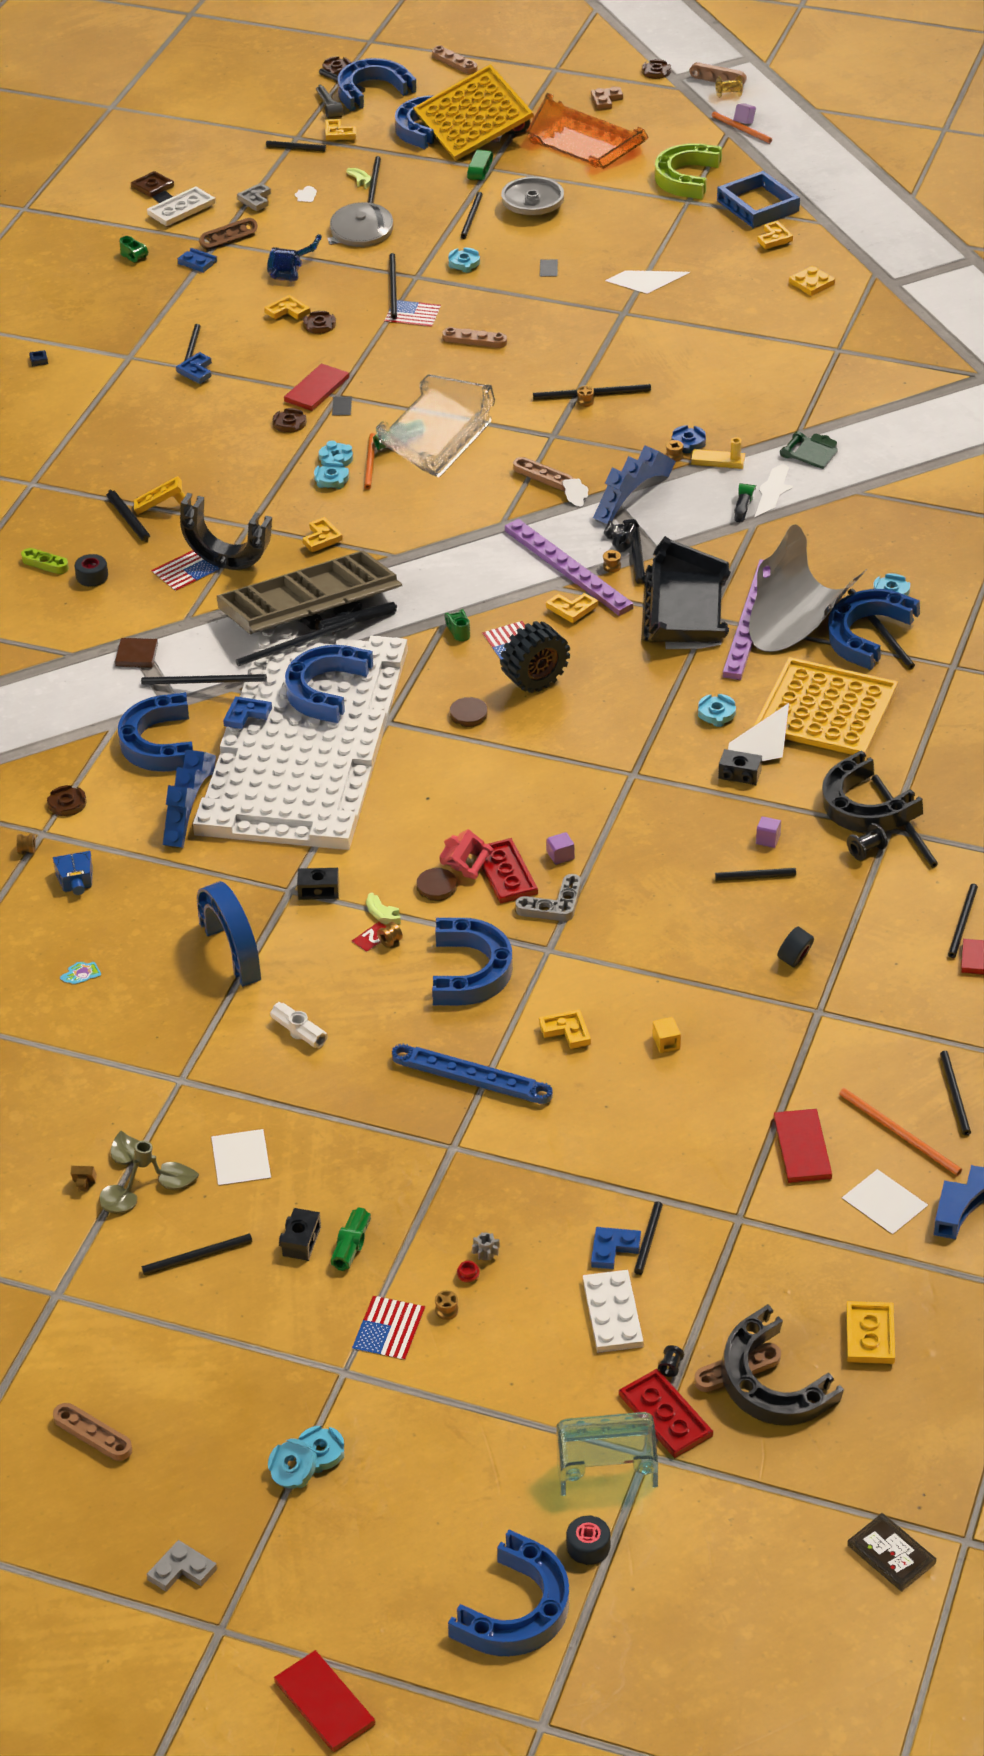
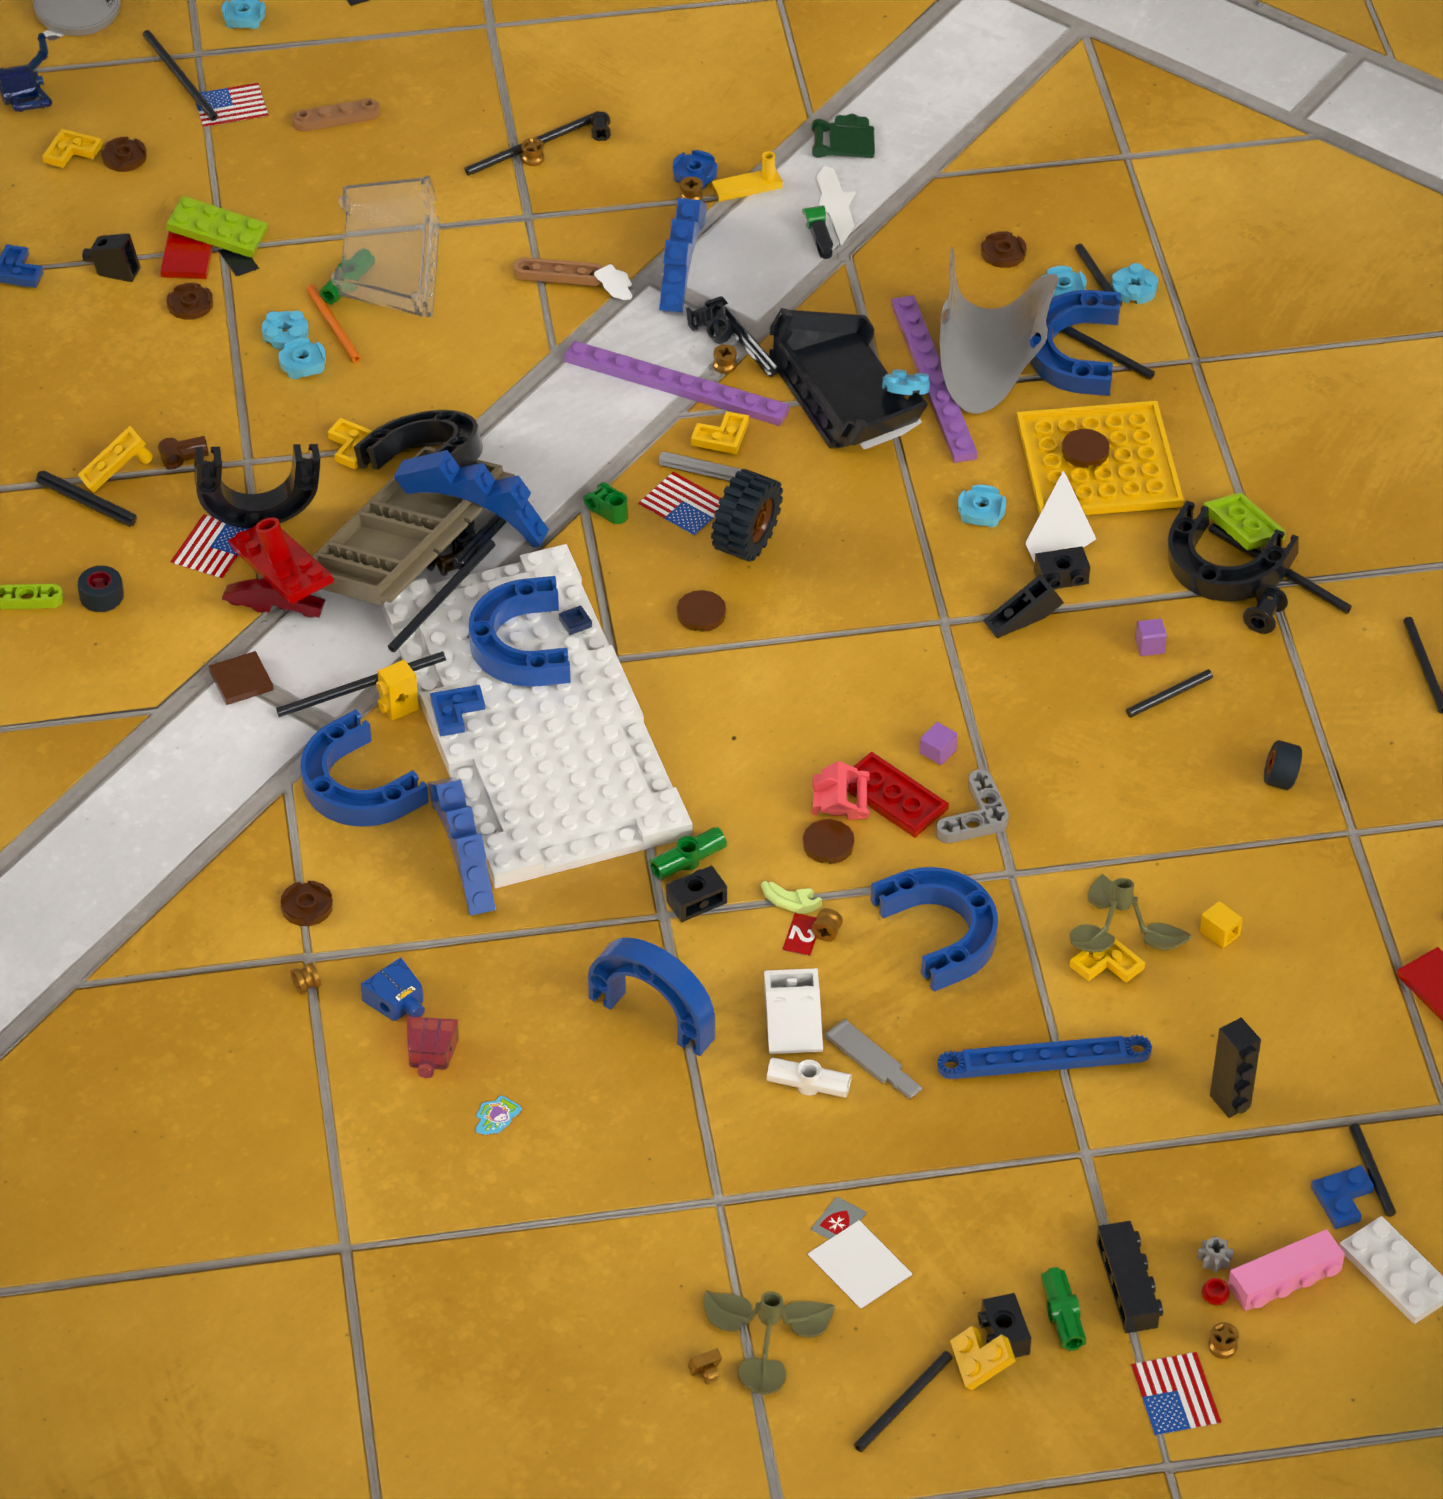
camera: 30 degrees left, 5 degrees up
none -> black torso [82,233,141,282]
none -> reddish brown piece [158,436,209,469]
none -> lime plate [166,195,268,258]
none -> dark red slope [222,578,326,618]
none -> red plate [228,518,334,605]
none -> black piece [354,410,483,470]
none -> yellow brick [376,660,419,721]
none -> blue arch [394,450,549,547]
none -> clear pink torso [407,1016,459,1078]
none -> dark blue tile [559,605,592,635]
none -> black bush [590,111,611,141]
none -> green piece [649,827,727,880]
none -> light grey axle [659,451,741,481]
none -> white slope [764,968,823,1054]
none -> light grey sticker [811,1197,866,1239]
none -> light grey piece [825,1019,922,1099]
none -> medium azure plate [882,369,930,395]
none -> yellow plate [950,1326,1016,1390]
none -> reddish brown tile [981,232,1027,268]
none -> black slope [983,574,1064,638]
none -> reddish brown tile [1062,429,1110,468]
none -> olive plant [1070,874,1191,952]
none -> black bar [1075,244,1122,306]
none -> black brick [1096,1221,1163,1334]
none -> medium azure plate [1112,263,1158,304]
none -> lime plate [1203,492,1286,551]
none -> black brick [1210,1017,1261,1118]
none -> bright pink brick [1228,1229,1345,1311]

